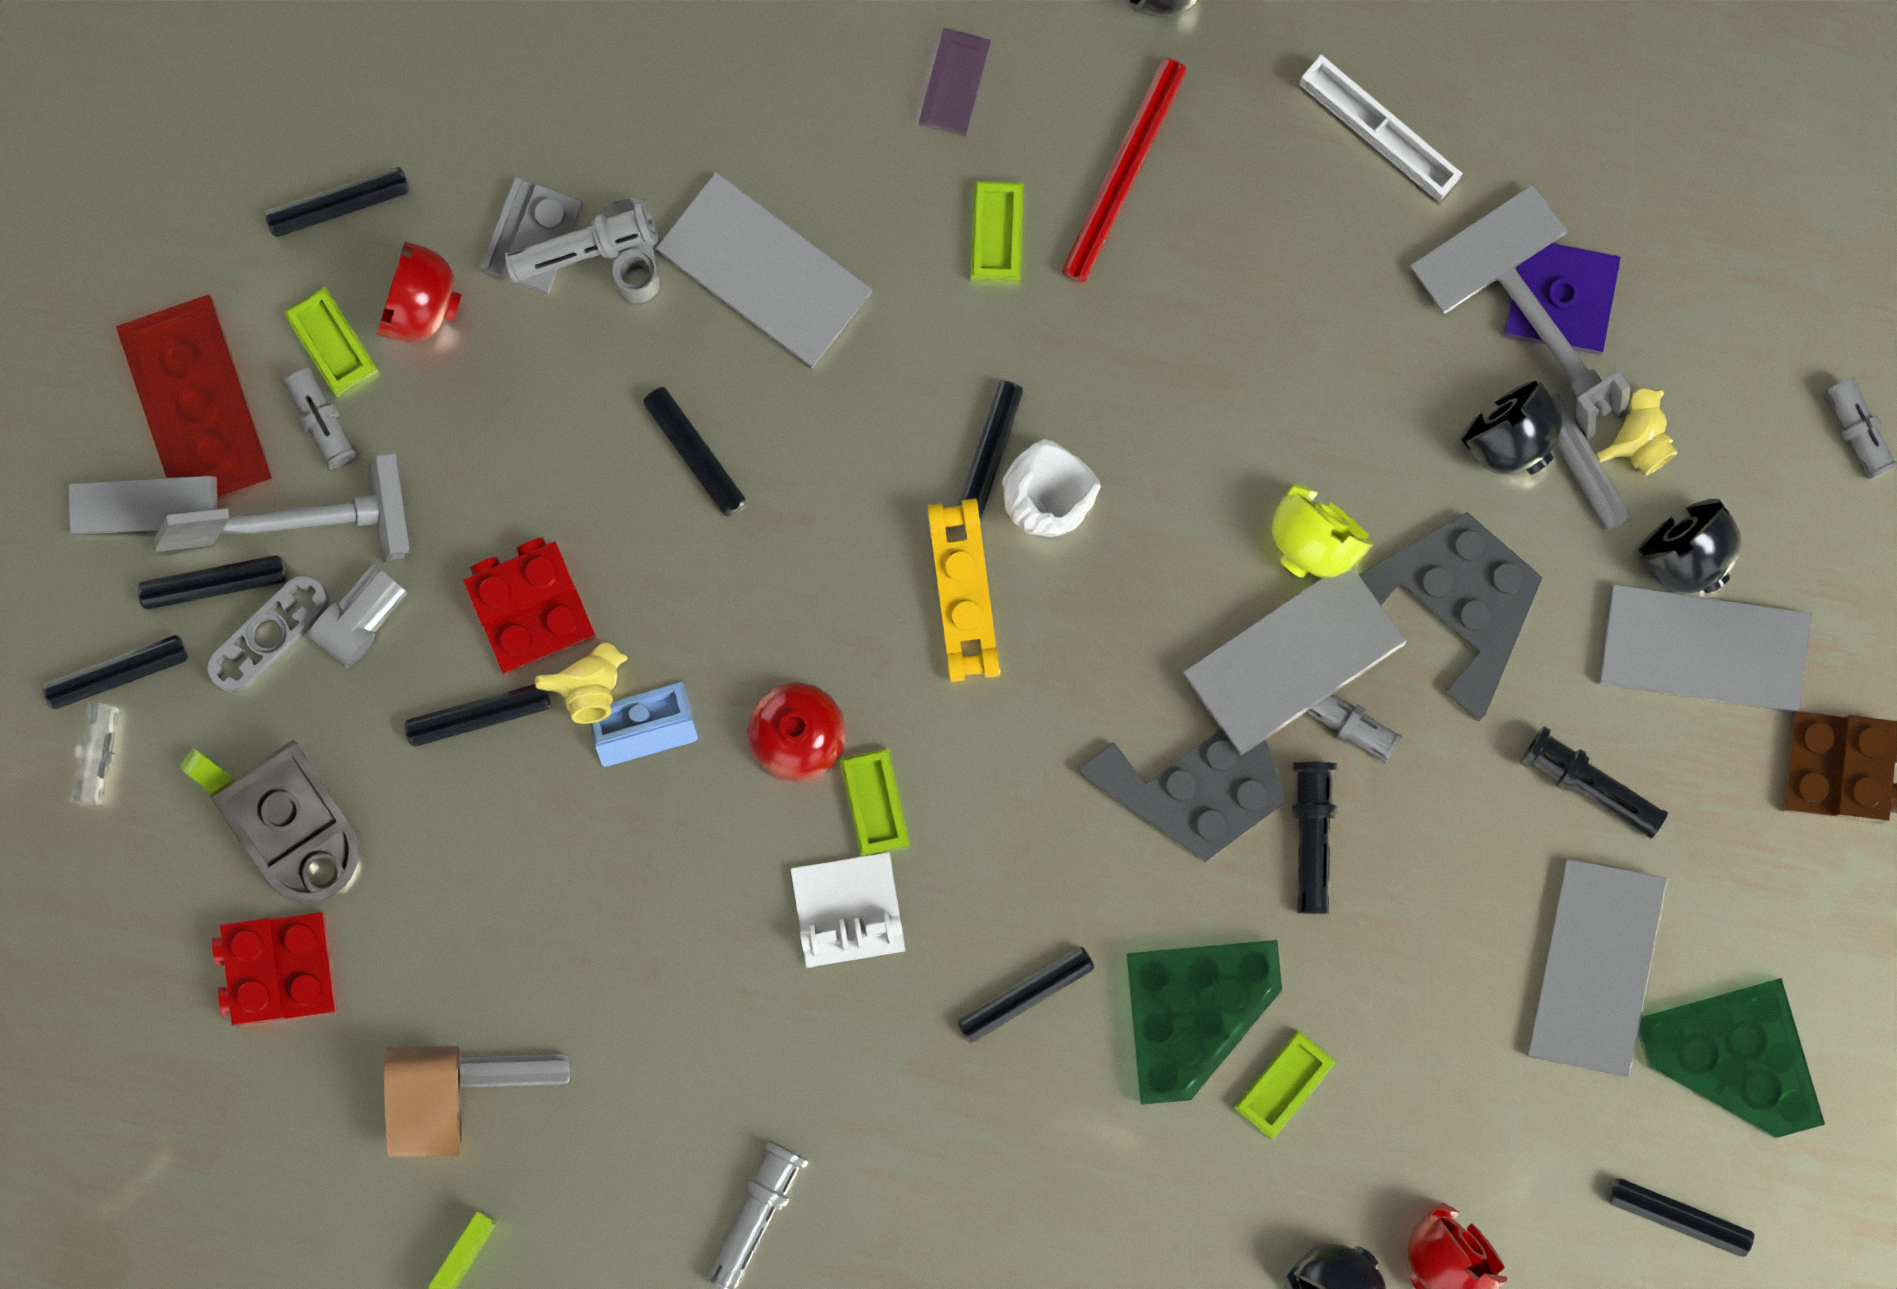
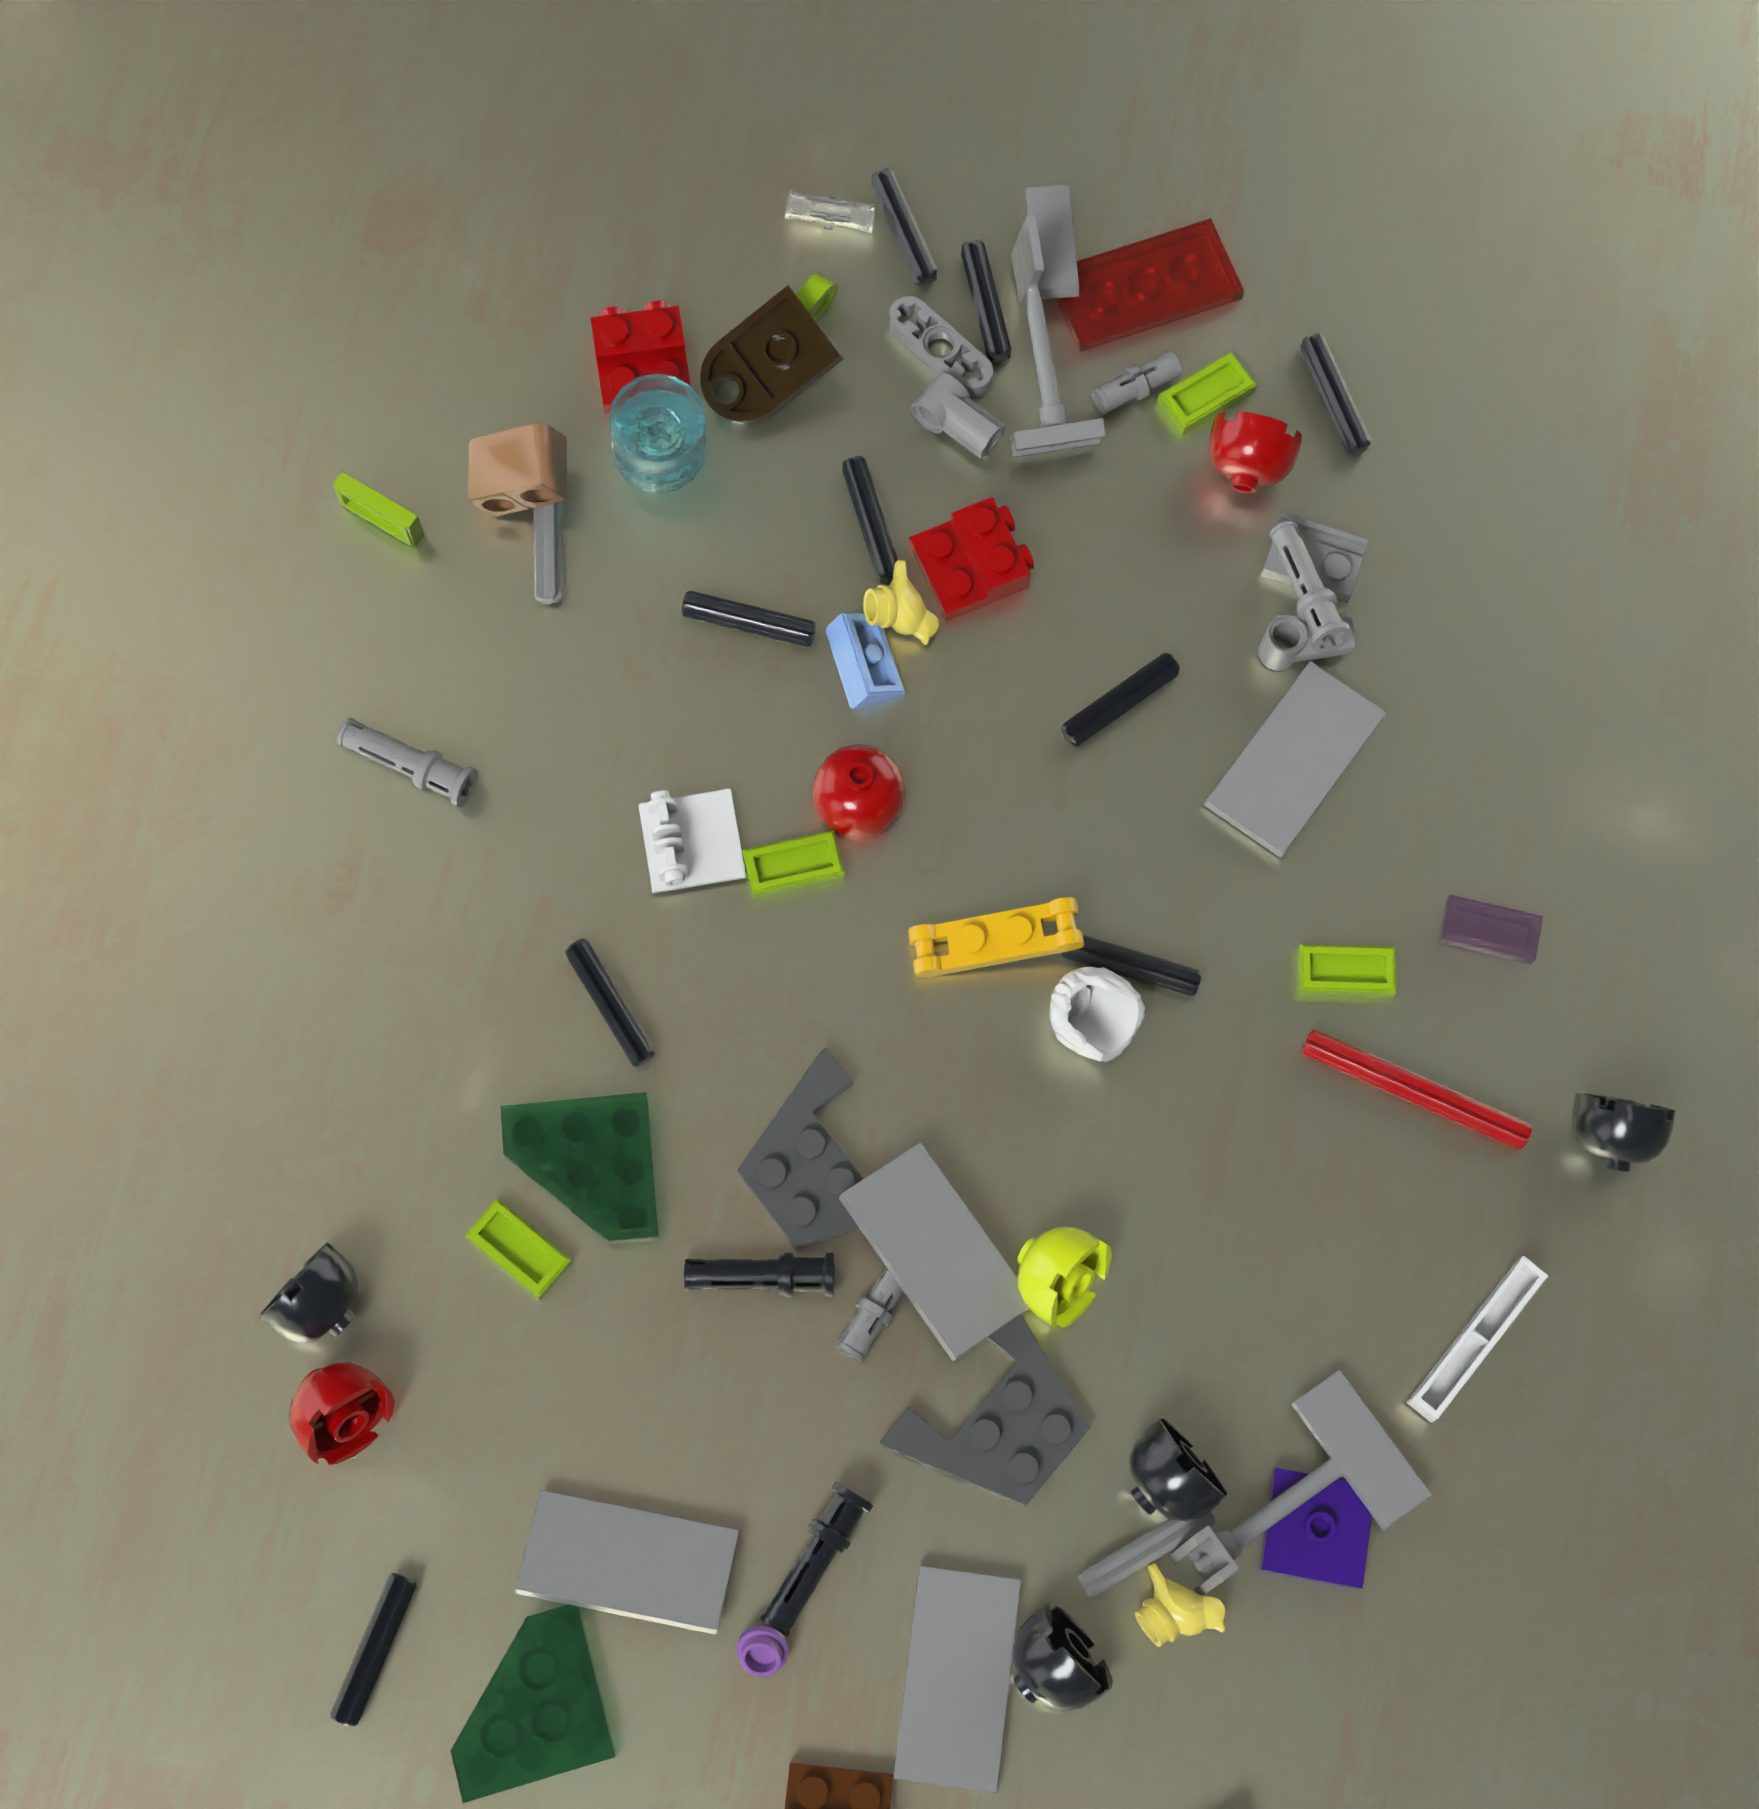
camera: 85 degrees right, 10 degrees down
none -> clear light blue wheel [609,373,706,493]
none -> black axle [681,591,816,647]
none -> medium lavender plate [737,1626,789,1677]

